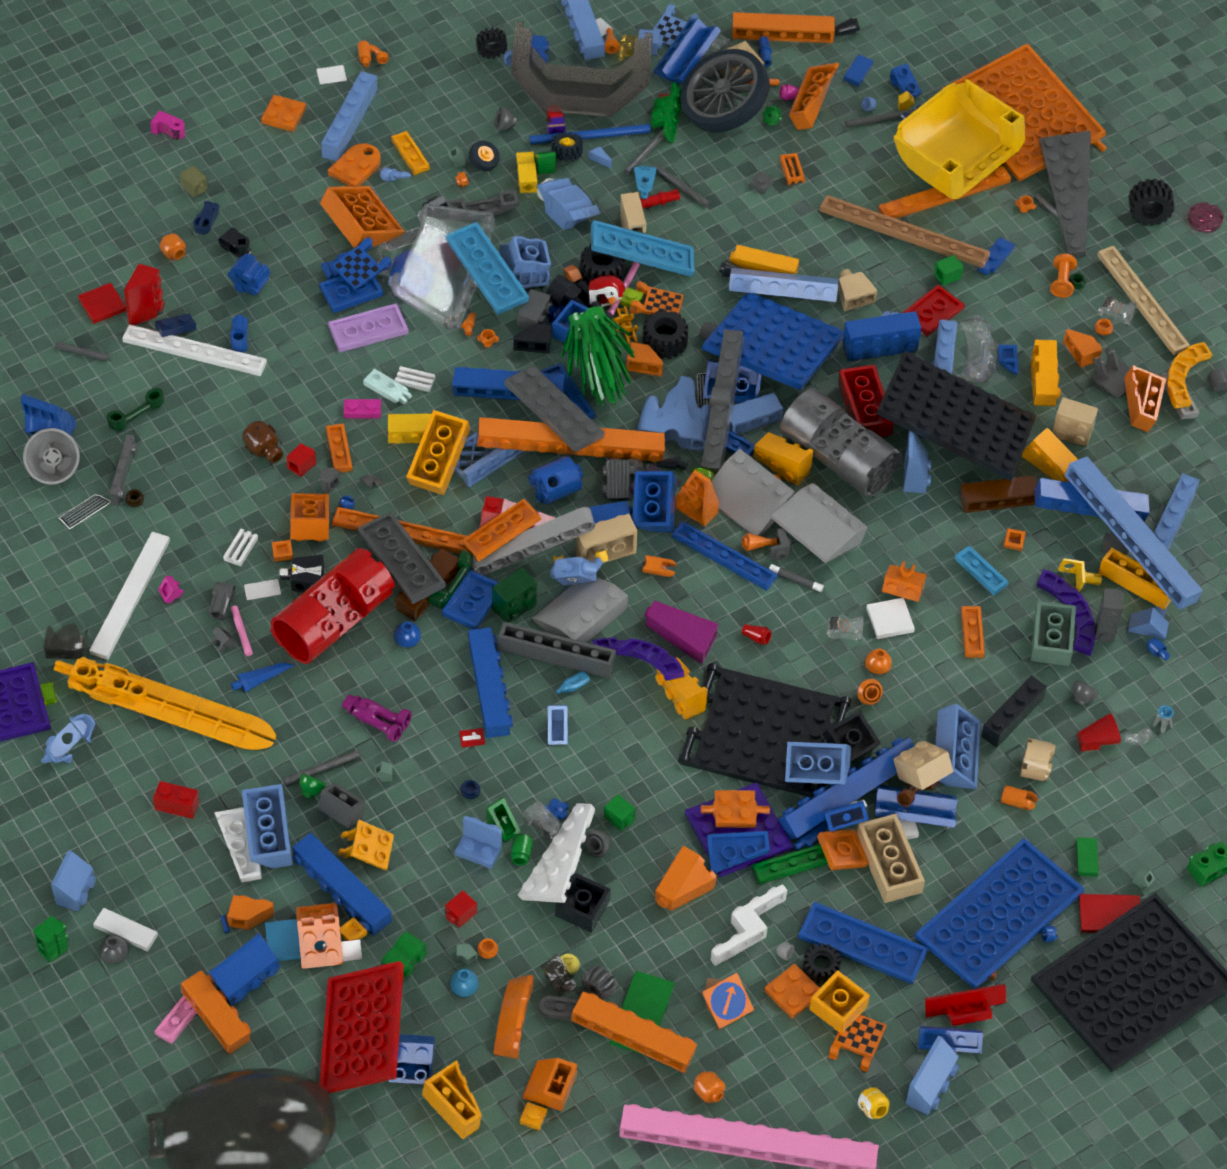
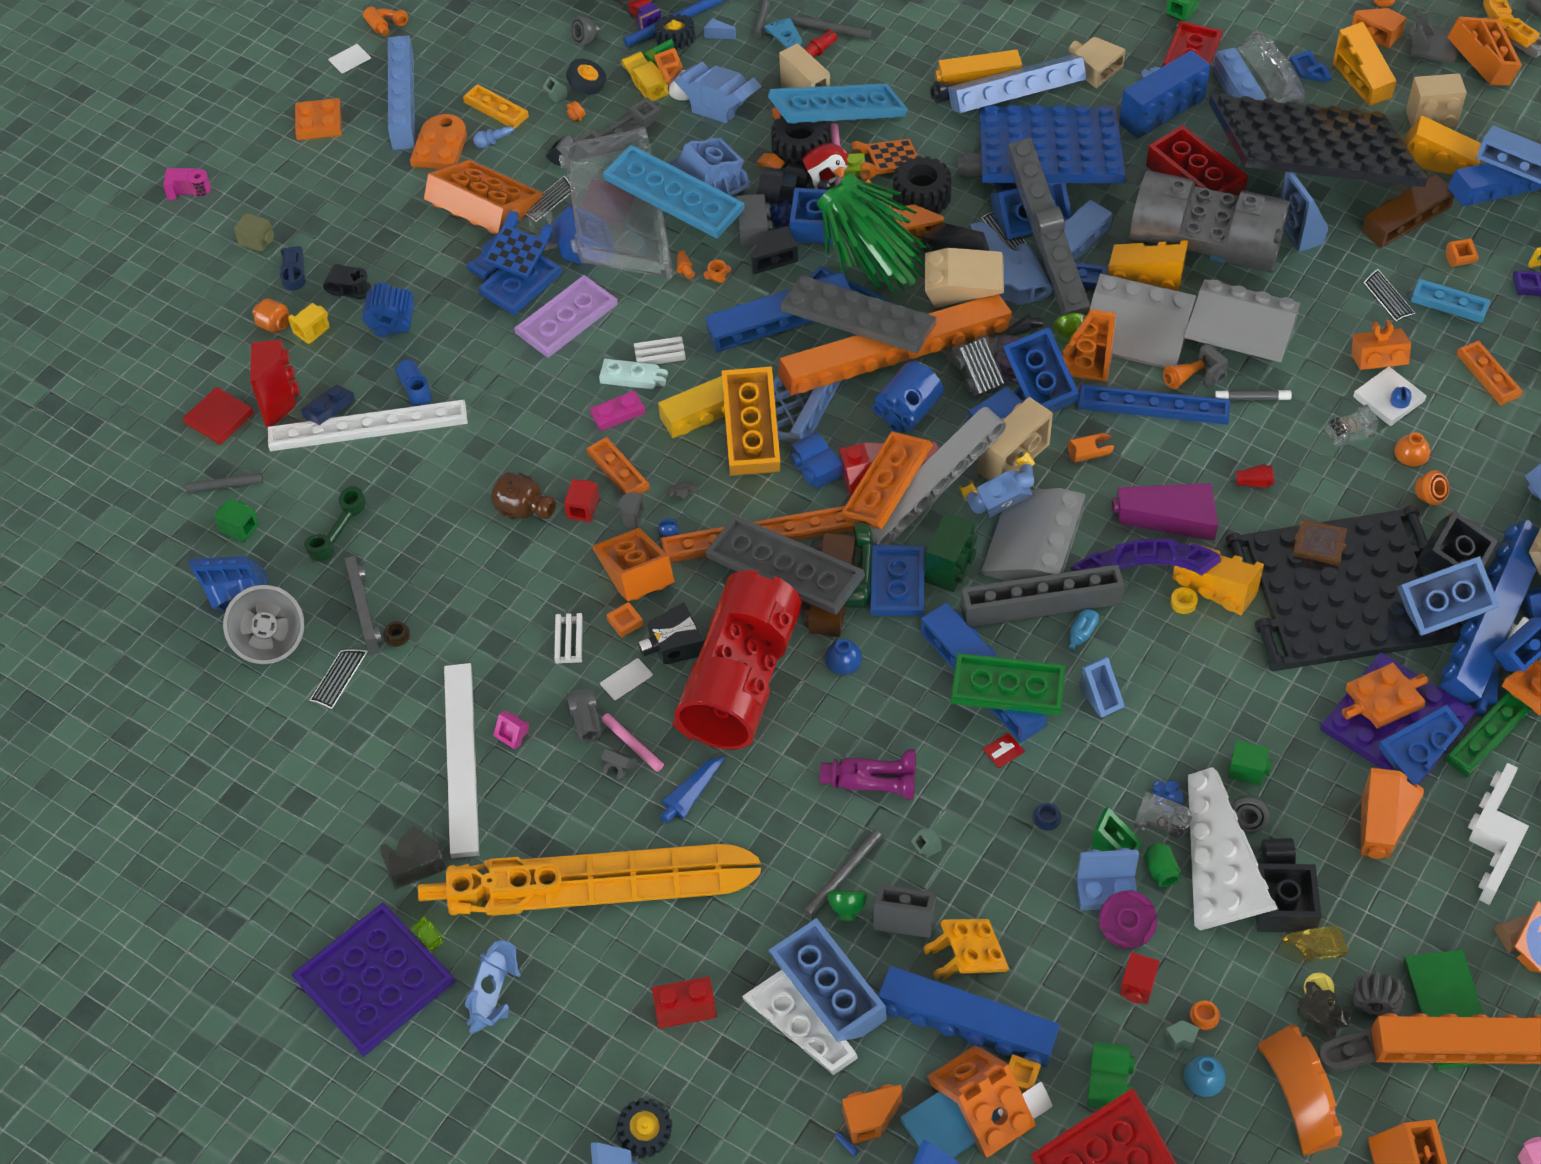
camera: 20 degrees left, 0 degrees up
none -> green brick [214,498,259,543]
none -> yellow brick [288,303,330,344]
none -> black wheel [616,1098,672,1158]
none -> orange slope [654,48,683,85]
none -> blue brick [789,432,843,489]
none -> black slope [921,223,990,253]
none -> tan slope [925,248,1004,308]
none -> green tile [951,653,1066,716]
none -> magenta tile [1099,890,1158,949]
none -> yellow tile [1170,587,1198,614]
none -> black brick [1261,838,1296,864]
none -> clear yellow slope [1283,926,1349,962]
none -> clear orange piece [1293,519,1347,566]
none -> sticker [1363,269,1416,321]
none -> blue hinge [1390,386,1412,409]

